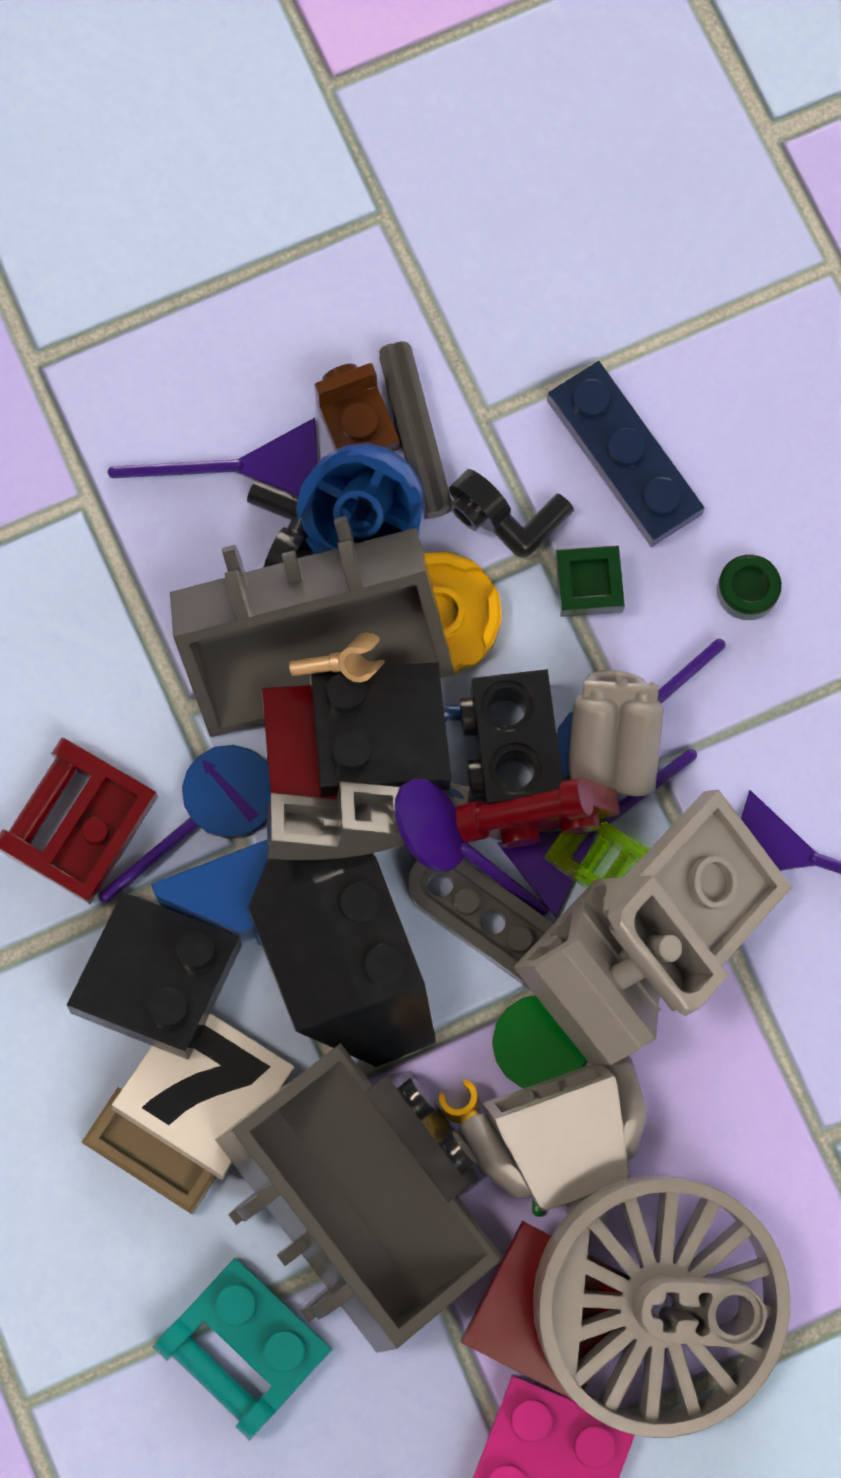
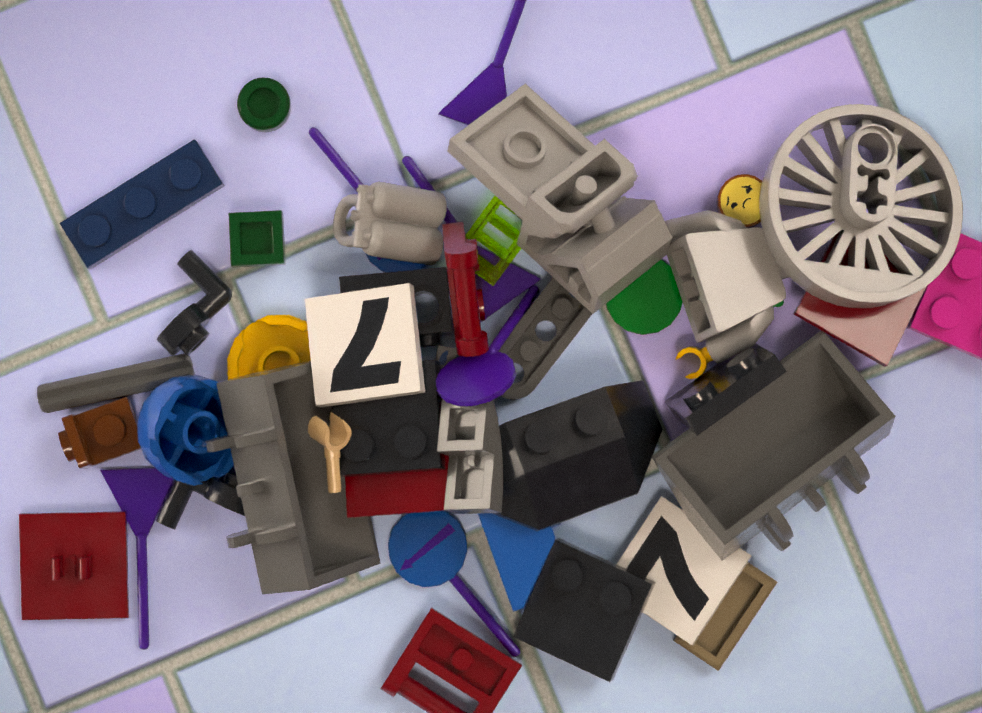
camera: 85 degrees left, 10 degrees up
teal plate [152,1257,333,1441] -> none
none -> dark red piece [19,511,129,620]
none -> white tile [304,283,425,407]
none -> light yellow tile [716,174,762,228]

